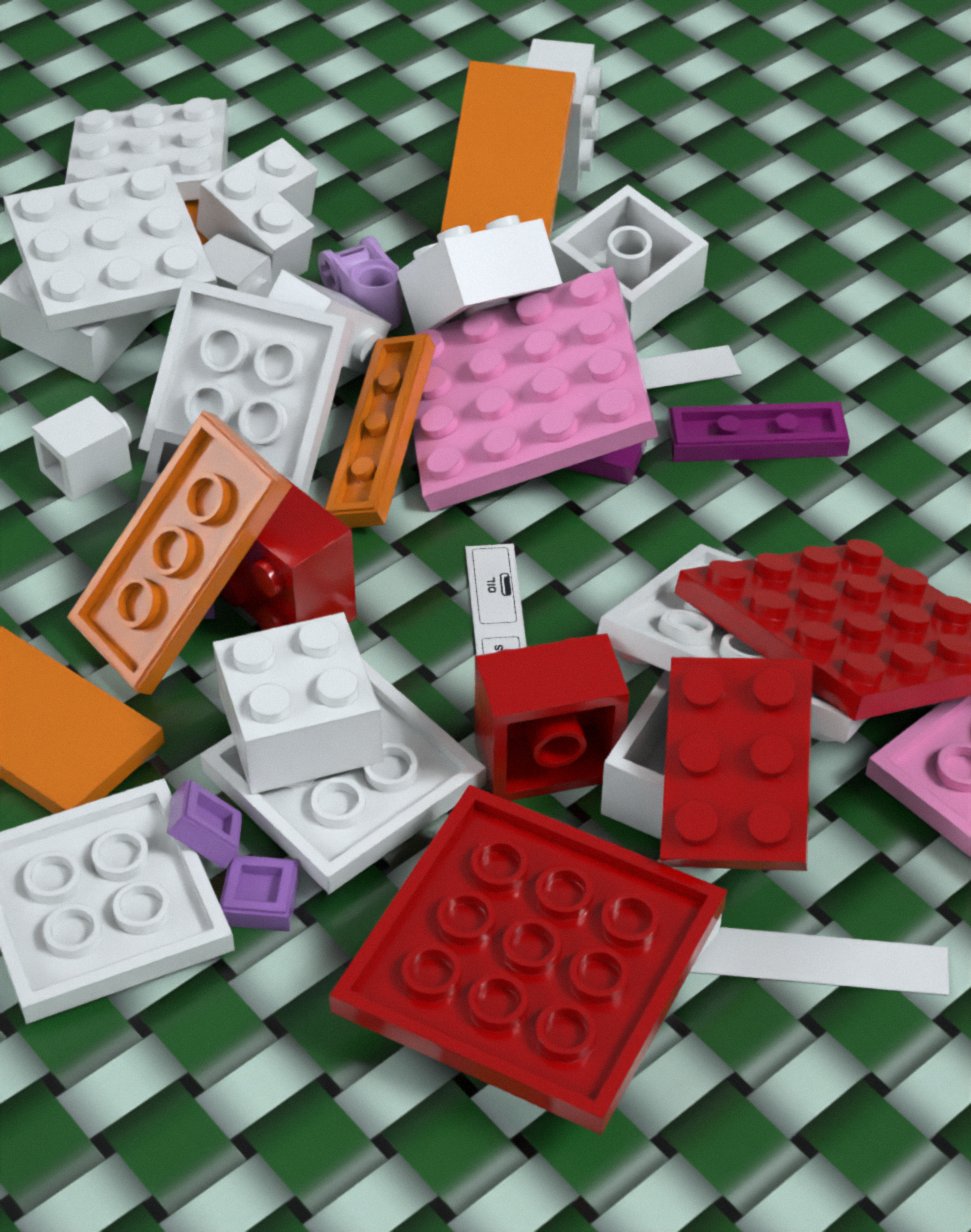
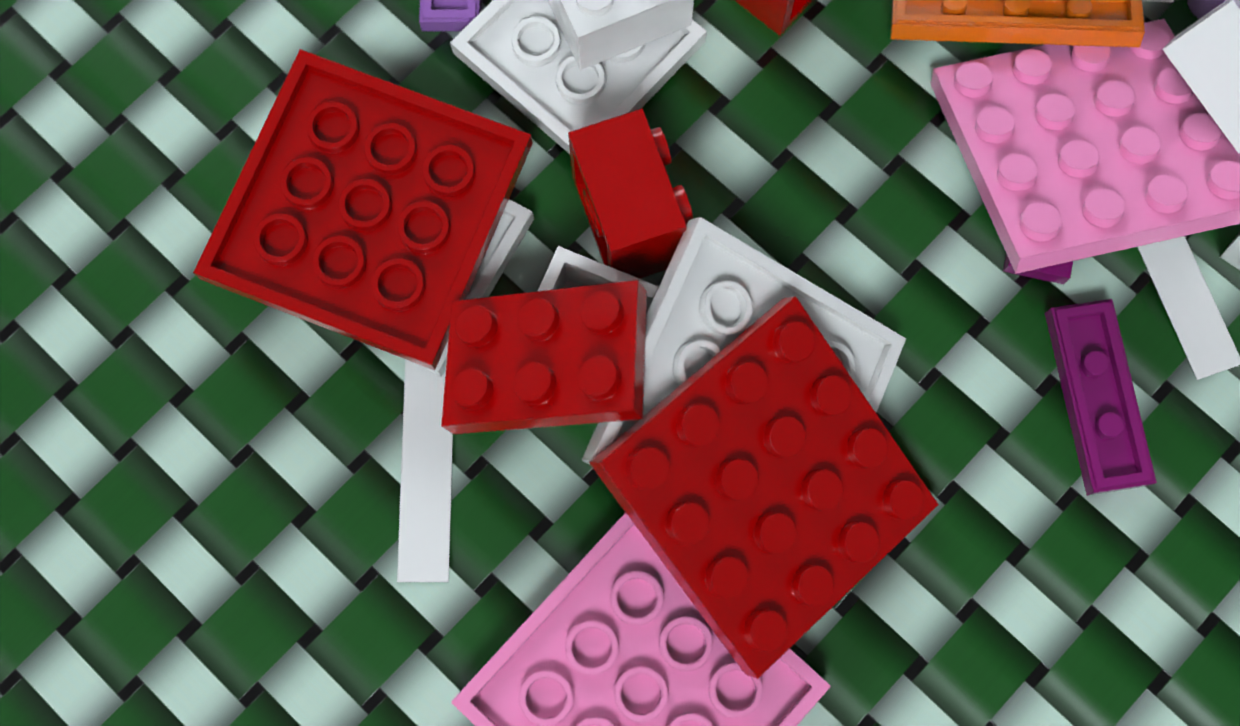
camera: 85 degrees right, 30 degrees up
white sticker [465,544,527,655] -> none

